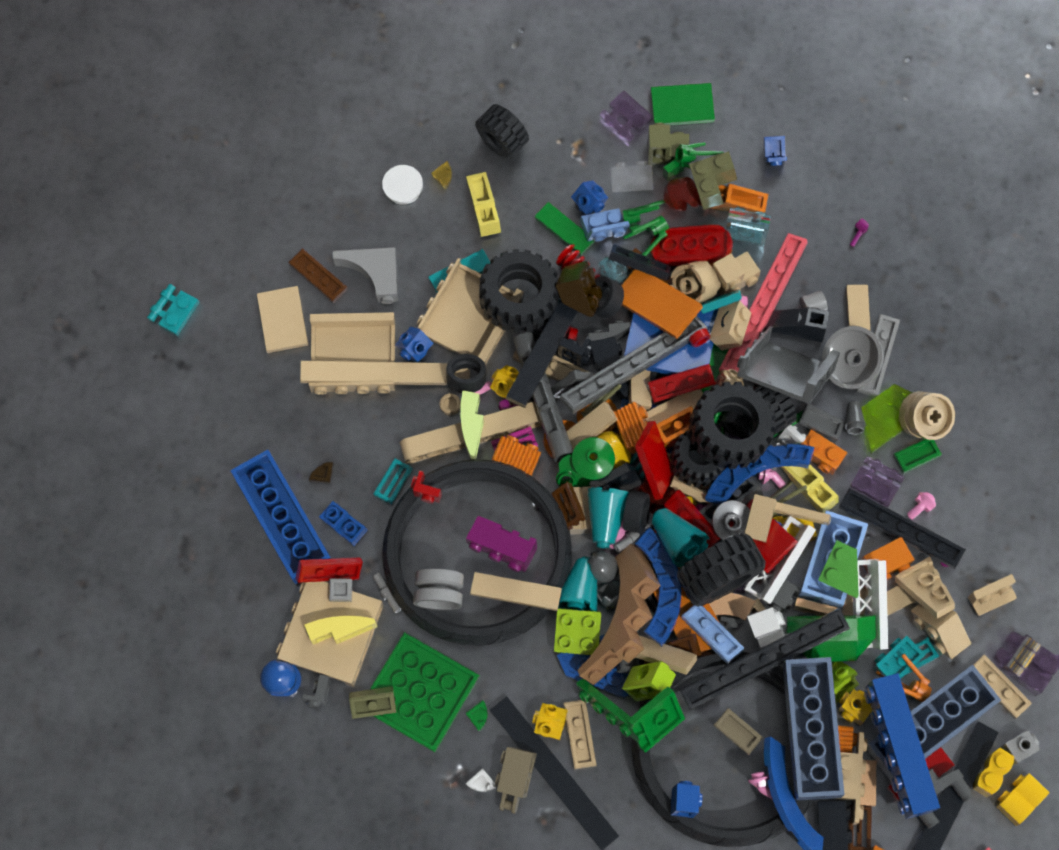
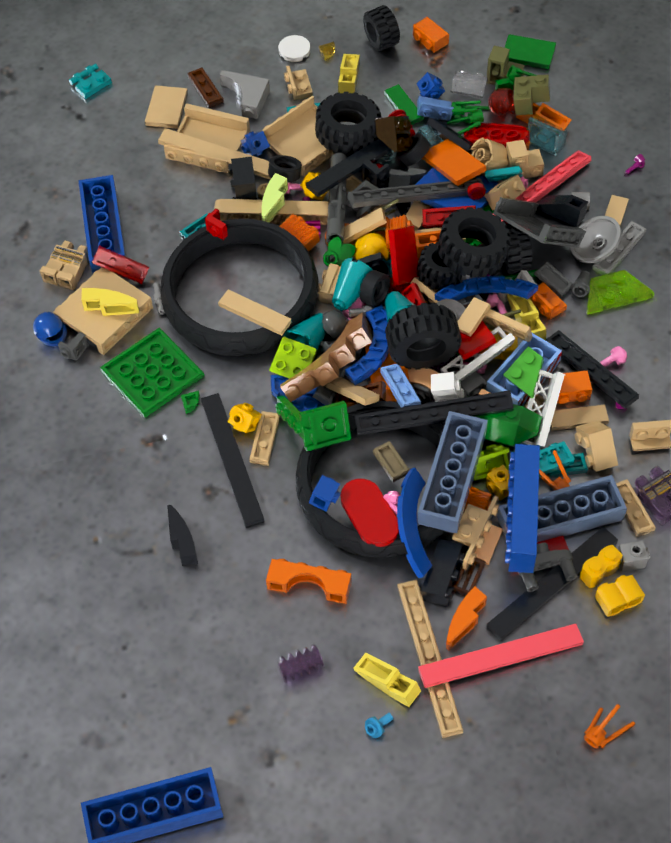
camera: 20 degrees right, 15 degrees down
dark brown tile [309,462,334,484] -> none
blue slope [319,501,368,546] -> none
light grey tile [329,579,353,602] -> none
olive slope [349,686,396,719] -> none
light grey wheel [413,569,464,610] -> none
magenta wedge [466,516,537,572] -> none
white tile [466,769,497,792] -> none
dark tan brick [495,747,537,814] -> none
reddish brown tile [551,482,586,530] -> none
green dish [572,437,615,480] -> none
clear purple plate [600,90,653,141] -> none
lime brick [622,661,676,701] -> none
bracket [763,136,787,166] -> none
clear purple plate [850,456,905,508] -> none
green tile [893,439,942,474] -> none
tan wing [895,557,955,619] -> none
tan wheel [899,391,955,440] -> none
none -> tan hips [40,240,89,291]
none -> black container [228,156,257,200]
none -> tan bracket [284,66,313,100]
none -> red tile [340,479,399,547]
none -> orange brick [413,16,449,53]

